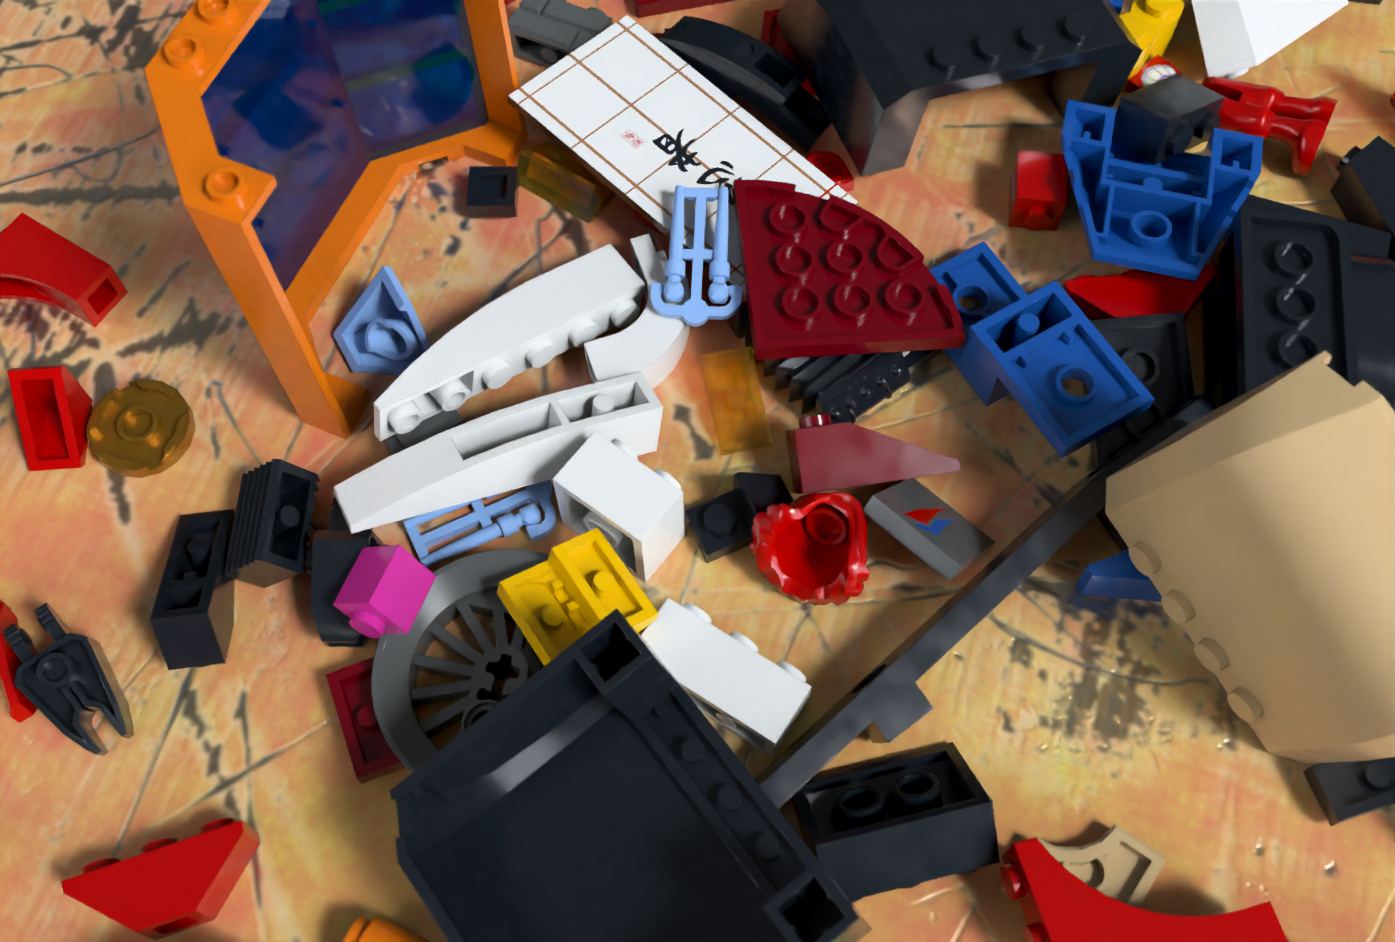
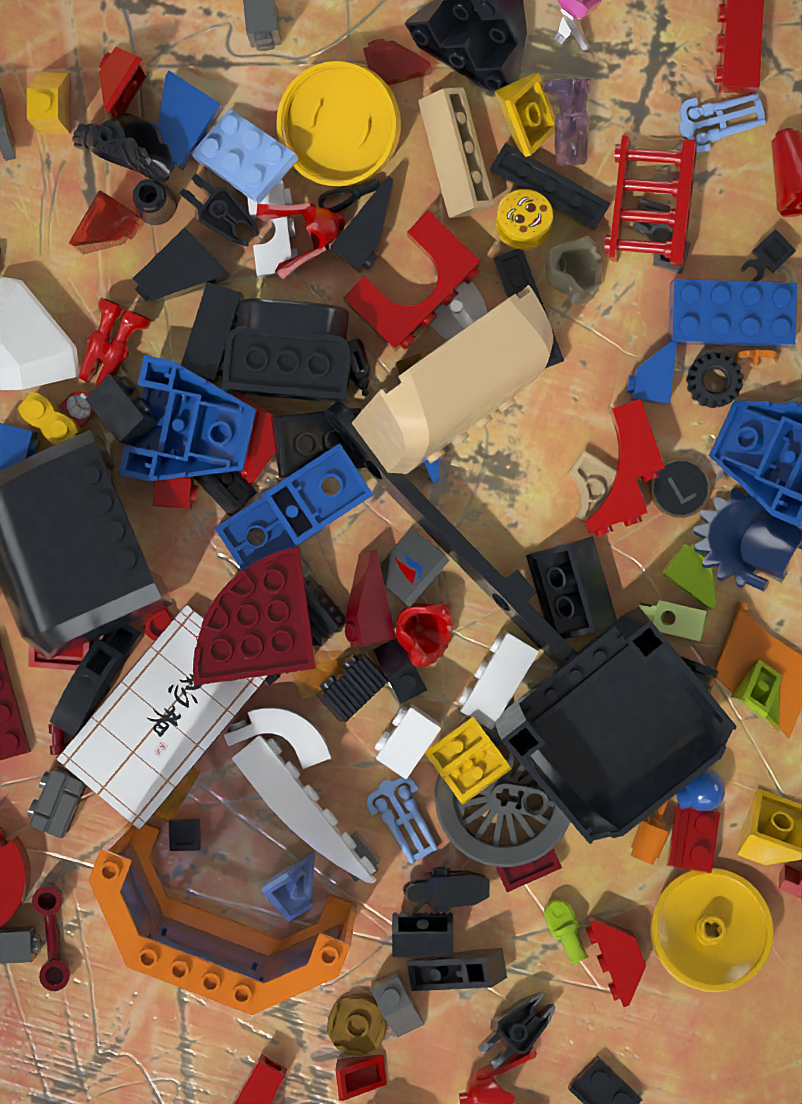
camera: 90 degrees left, 25 degrees up
dark pink brick [333,545,436,638] -> none
white slope [334,372,663,534] -> none
light blue piece [650,185,742,327] -> none
none -> black slope [192,471,257,517]
none -> black brick [316,653,389,722]
none -> dark grey slope [370,970,425,1038]
none -> lime arm [544,899,589,965]

